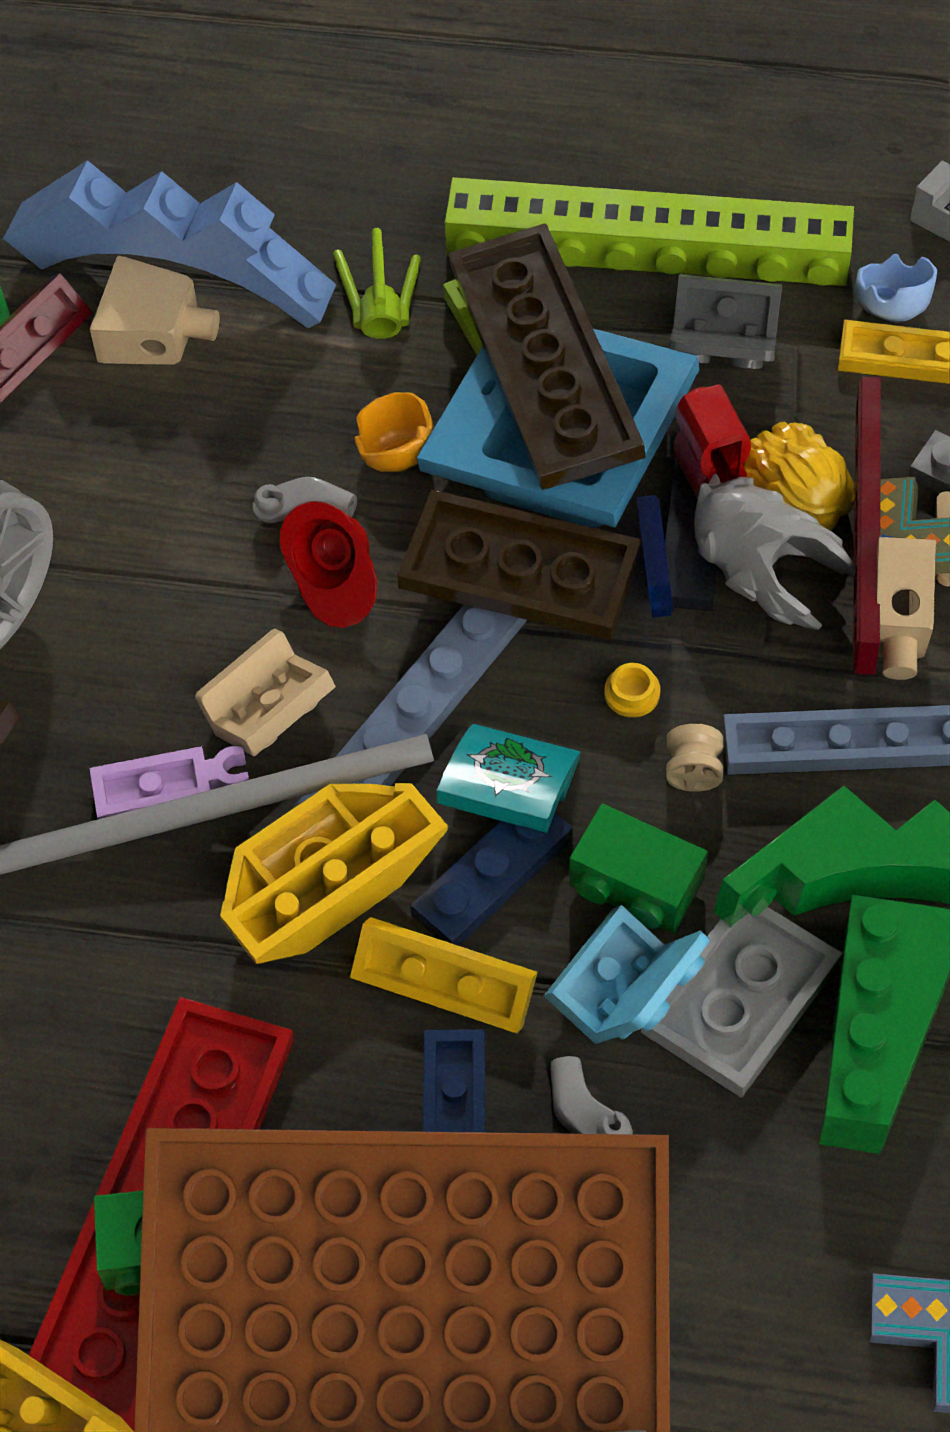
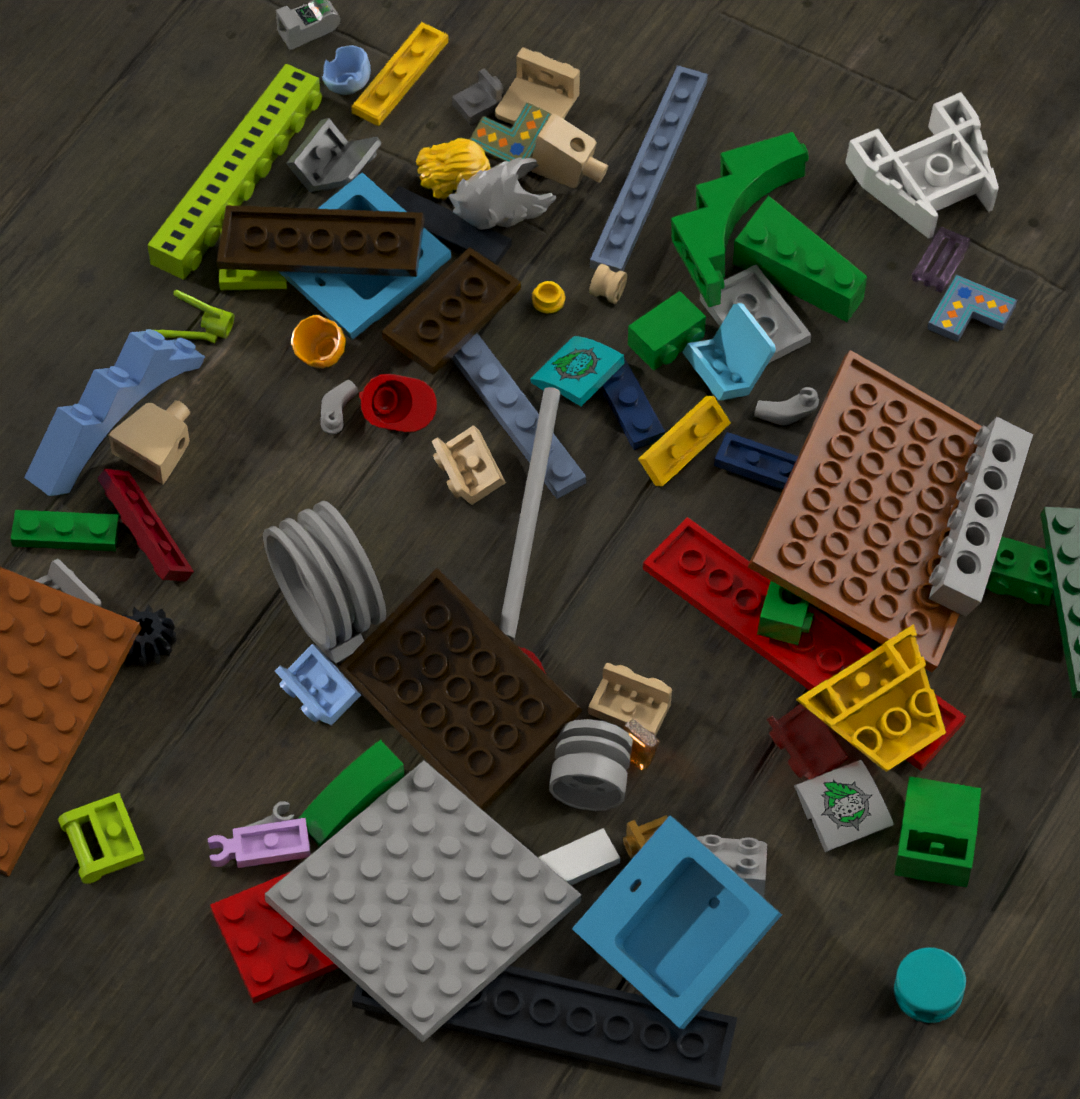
camera: 70 degrees left, 0 degrees up
lavender plate [89,746,249,819] -> none
yellow wedge [220,783,448,964] -> none
clear blue tile [637,495,674,618] -> none
red brick [673,384,751,499] -> none
dark red tile [853,377,881,675] -> none

